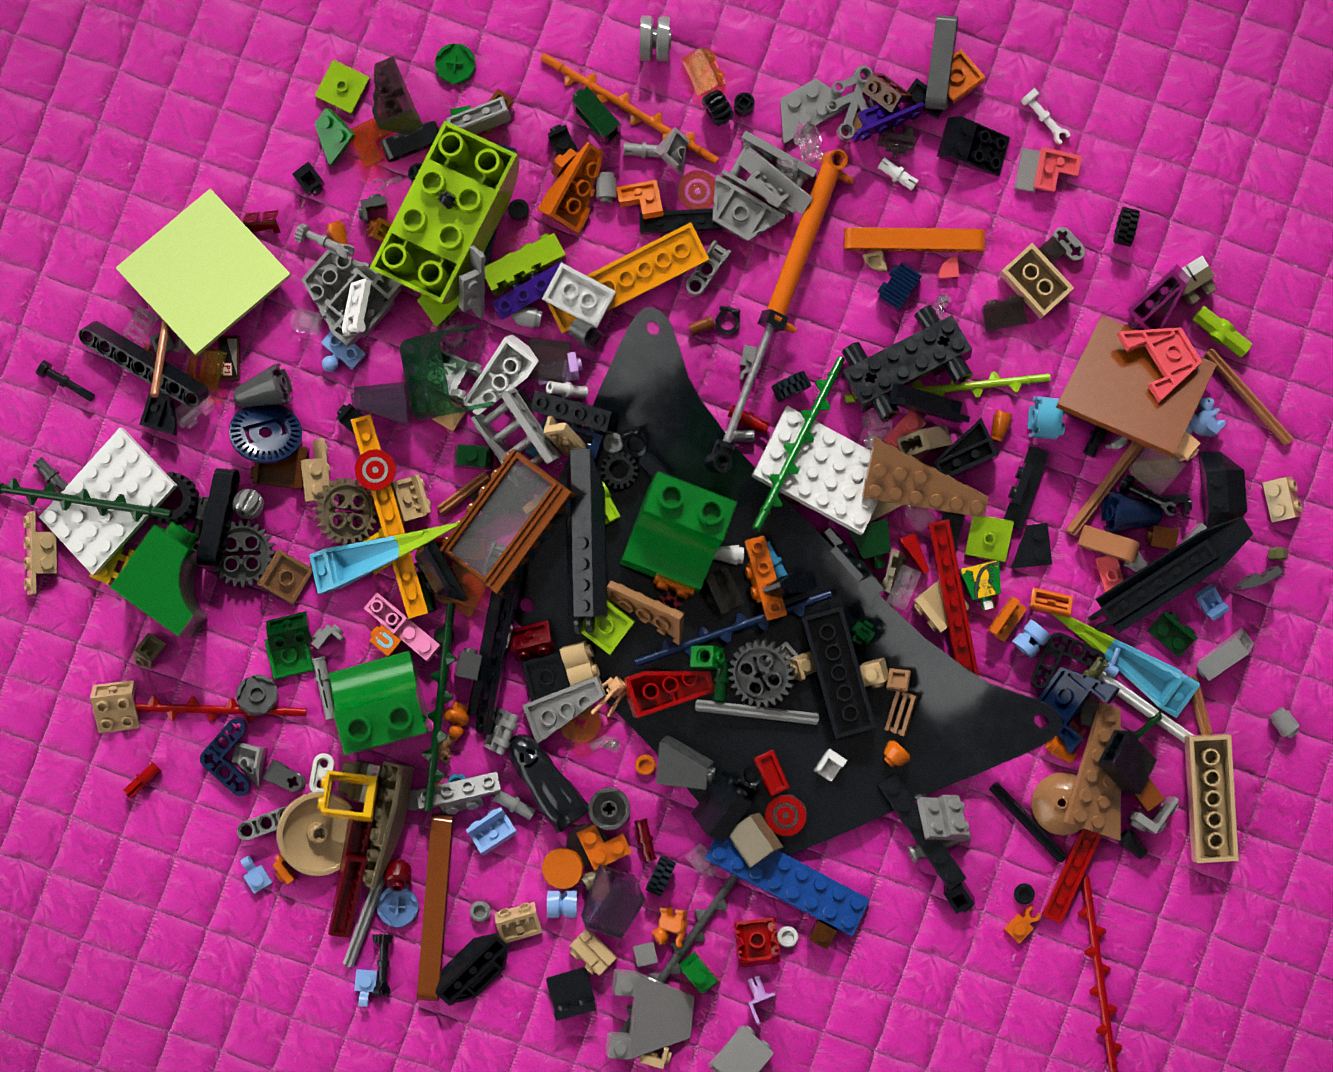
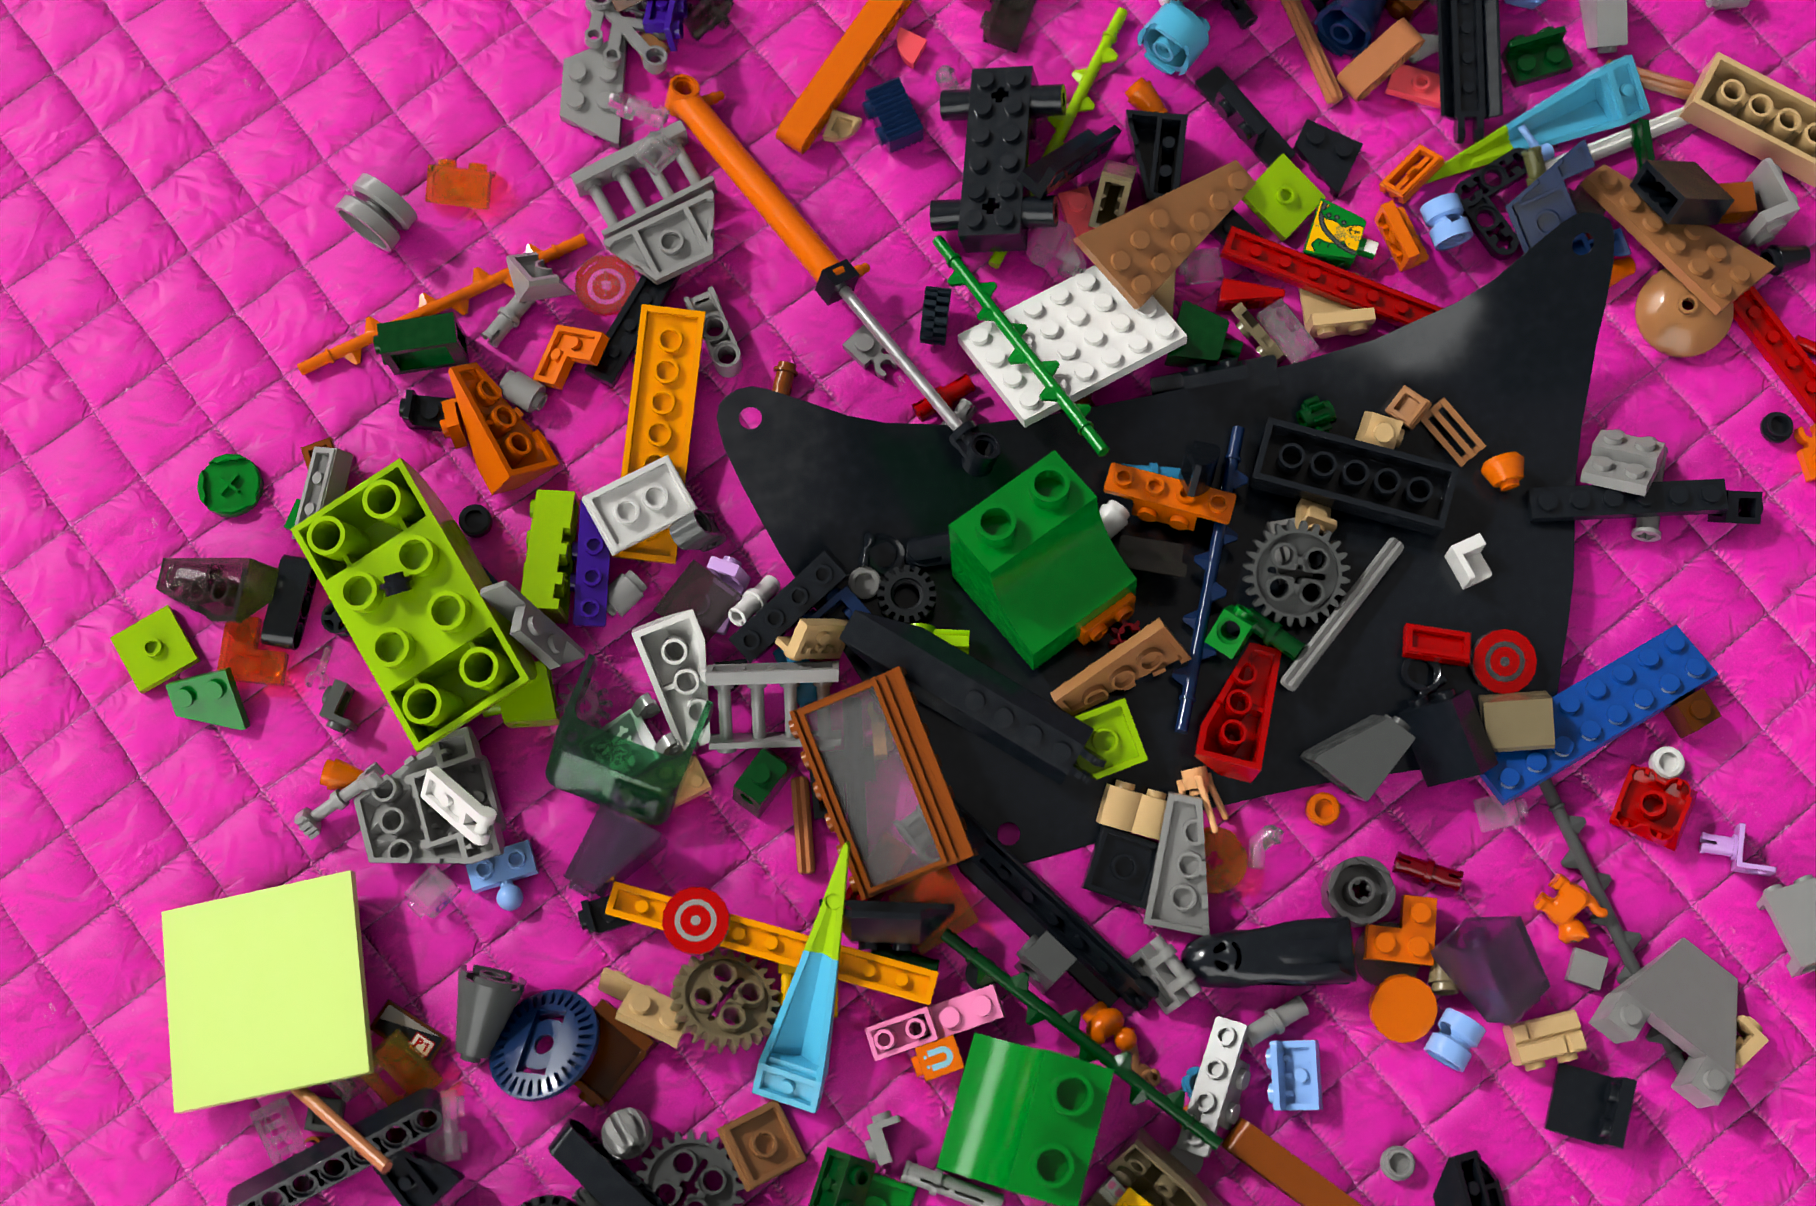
camera: 55 degrees left, 10 degrees down
dark red piece [242,210,281,234] -> none
black brick [292,162,325,196] -> none
dark orange bracket [366,218,392,243] -> none
tan bracket [392,474,431,522] -> none
tan bracket [495,902,543,943] -> none
dark red bracket [510,620,556,661] -> none
black wheel [645,856,676,897] -> none
green torso [679,951,720,995] -> none
black gear [702,89,733,126] -> none
black piece [715,306,741,334] -> none
black wheel [734,92,755,117] -> none
light grey bracket [739,148,813,214] -> none
white pin [877,157,918,191] -> none
black axle [989,782,1067,863] -> none

